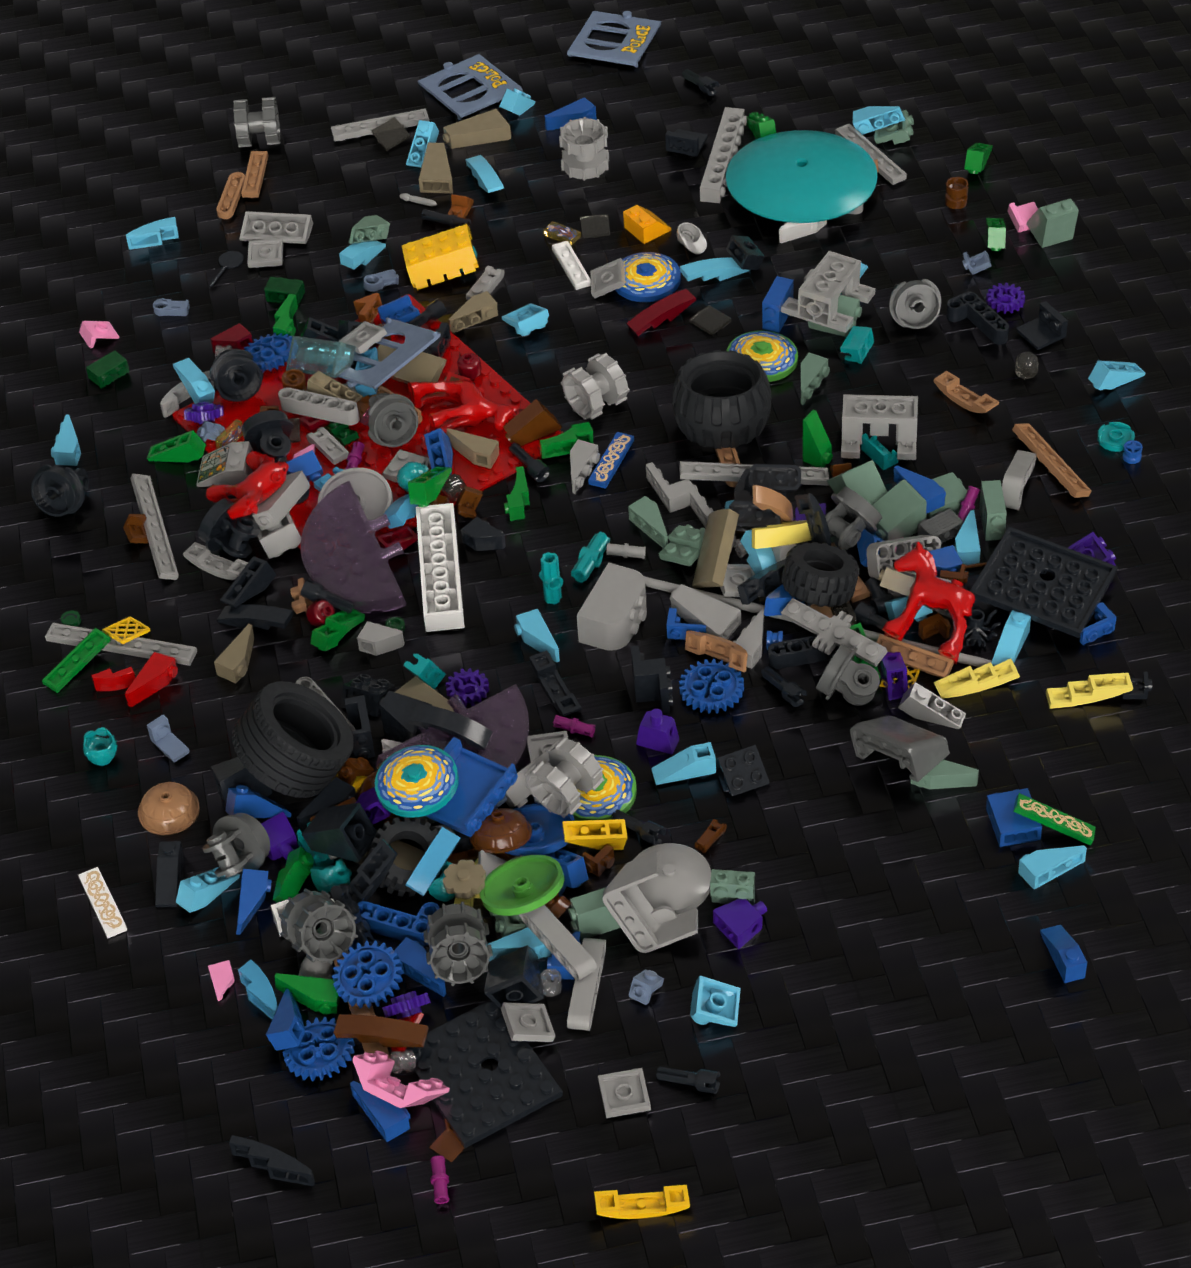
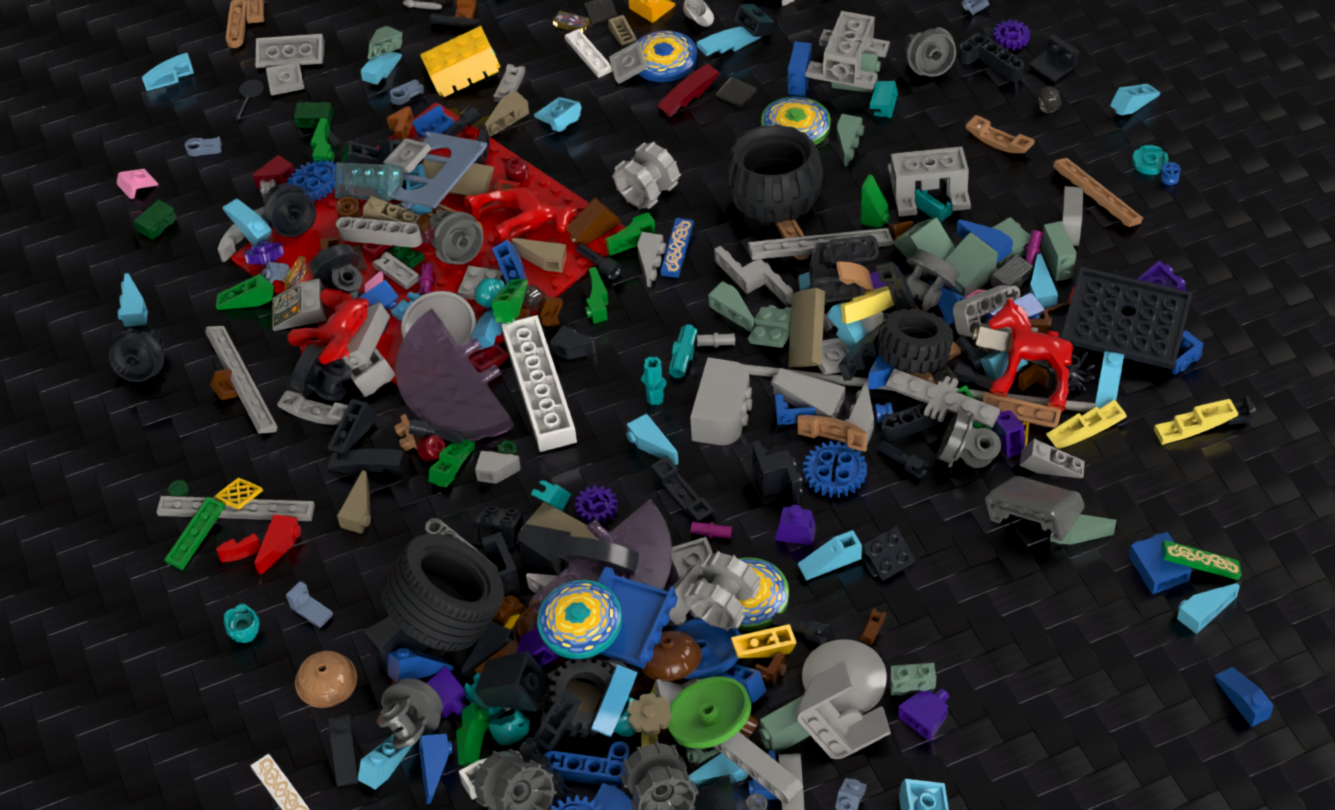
camera: 10 degrees left, 5 degrees up
none -> dark tan slope [608,15,637,47]

